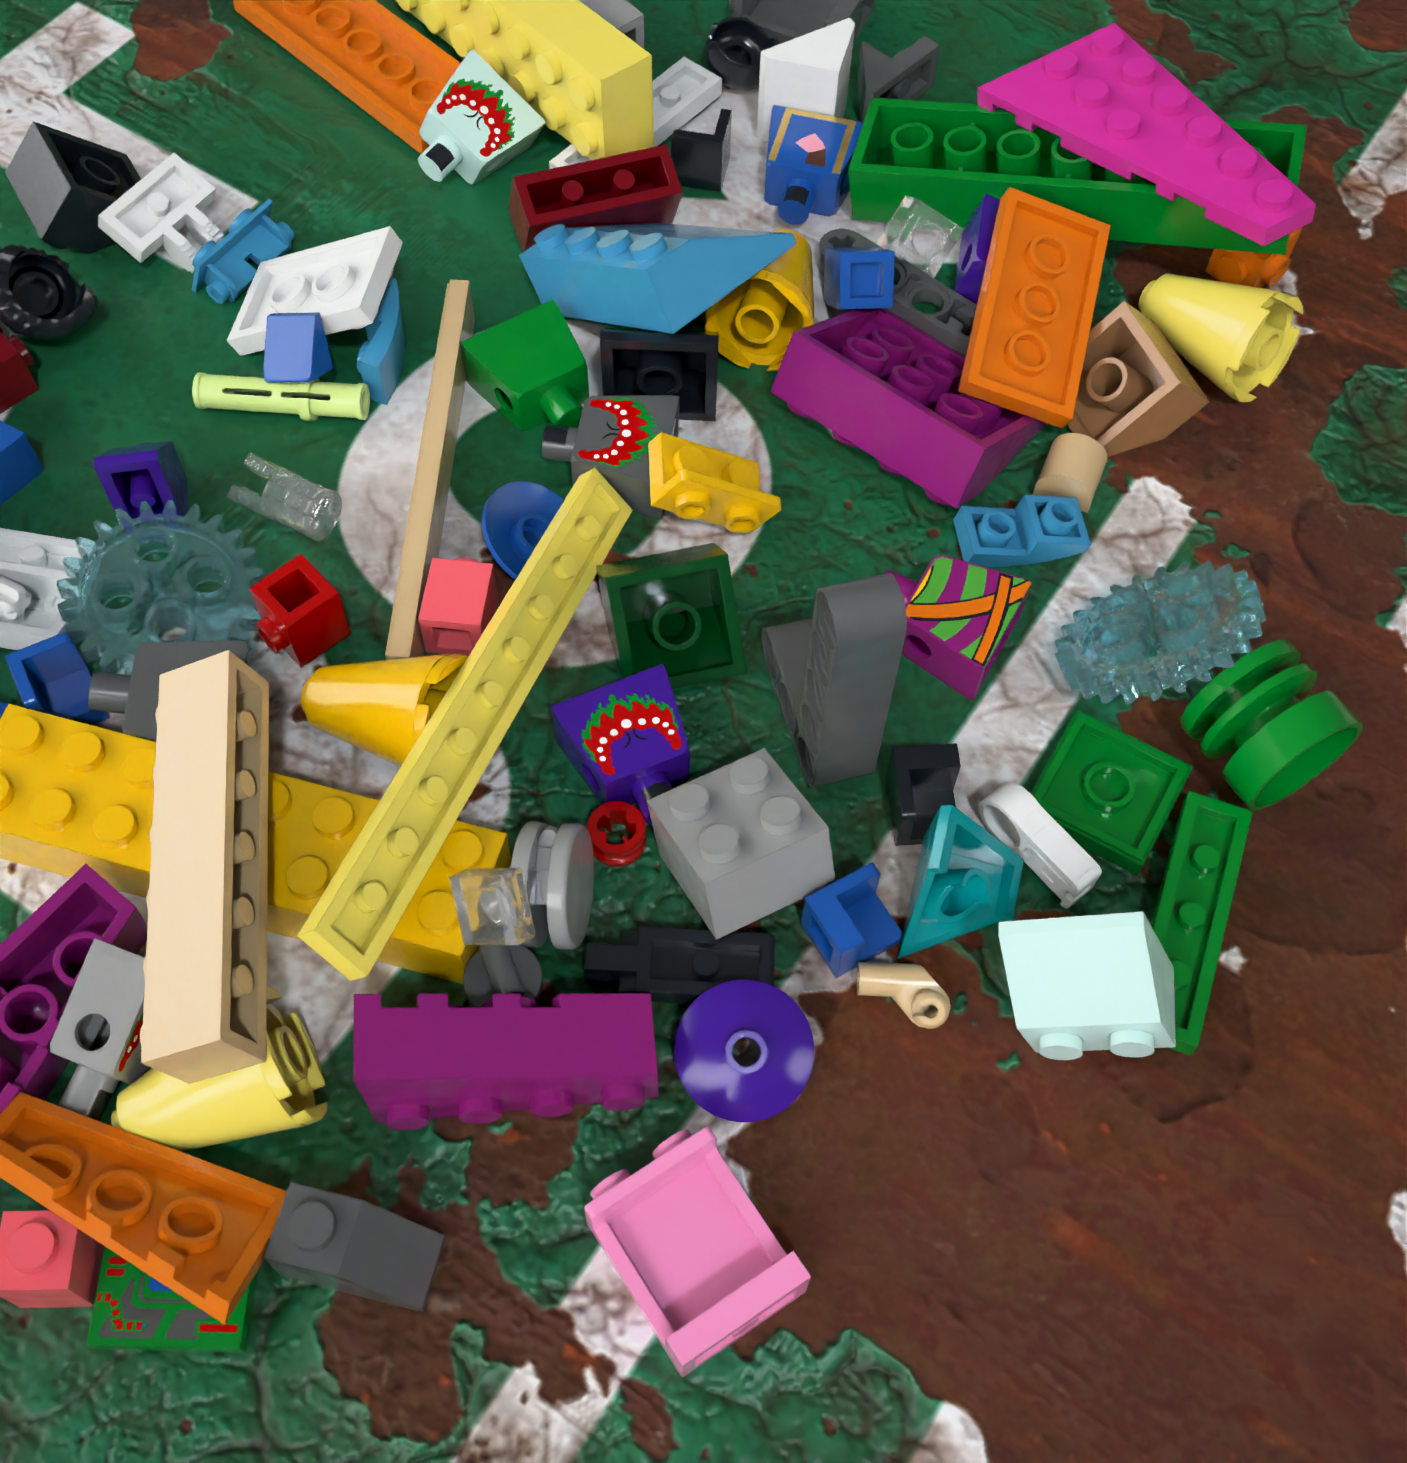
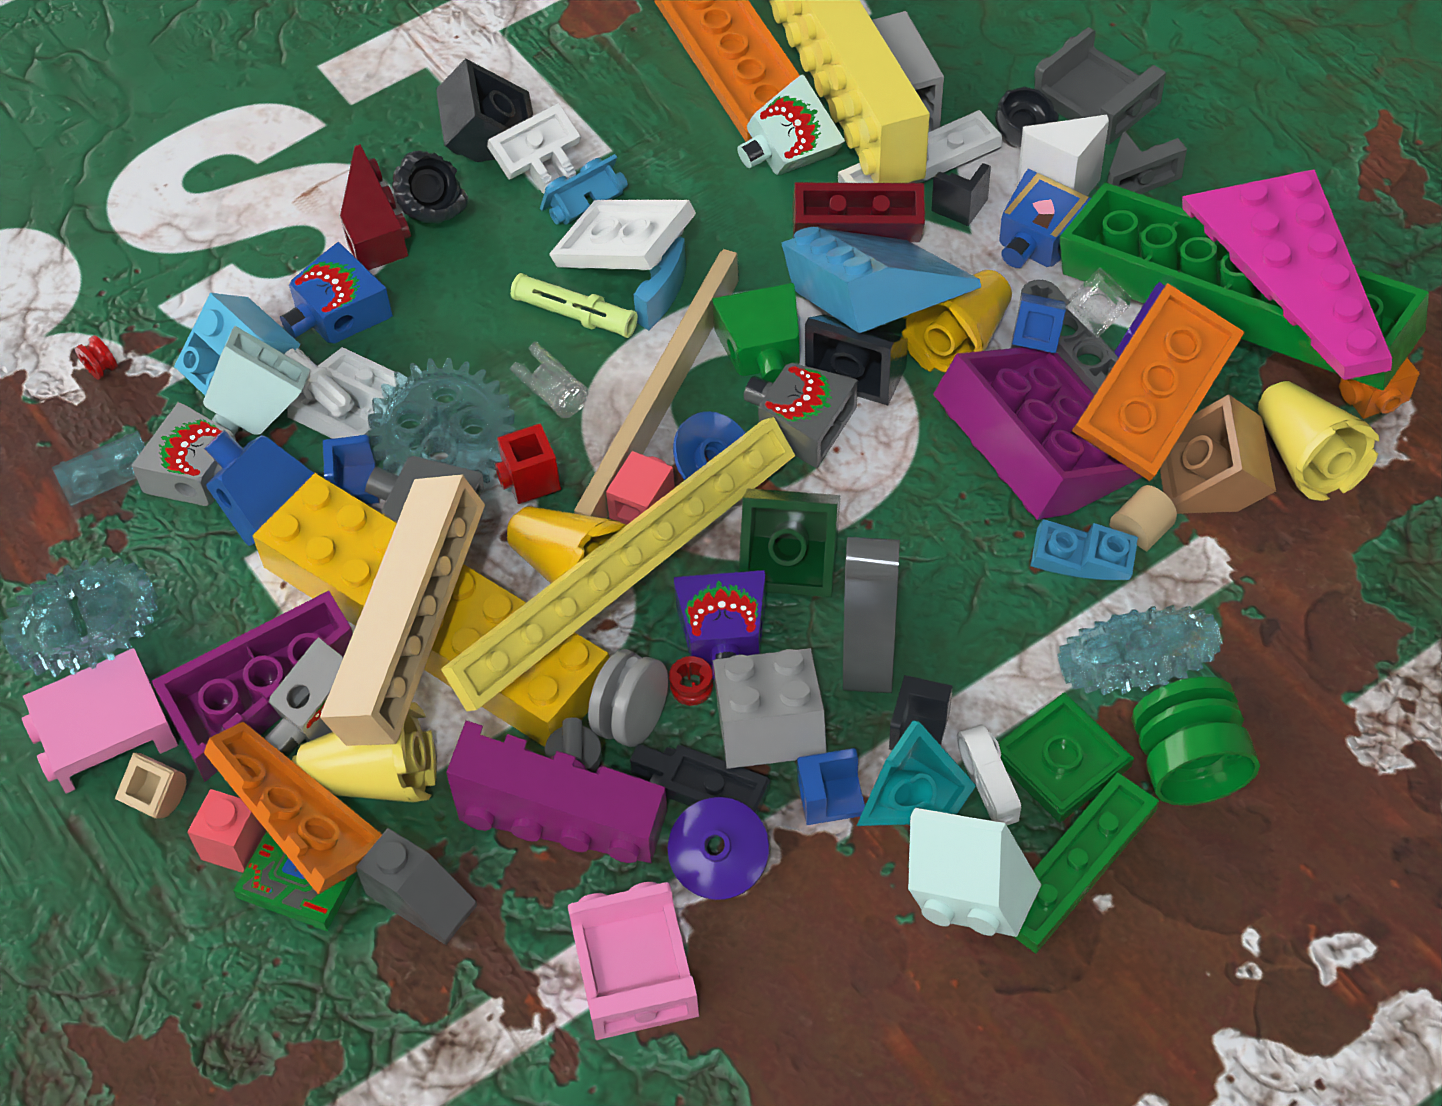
camera: 25 degrees right, 5 degrees down
dark purple slope [94,441,189,541] -> none
slope [263,312,333,382] -> none
clear plate [449,867,536,945] -> none
yellow bracket [648,432,781,534] -> none
tan arm [857,962,951,1029] -> none
torso [885,555,1032,701] -> none

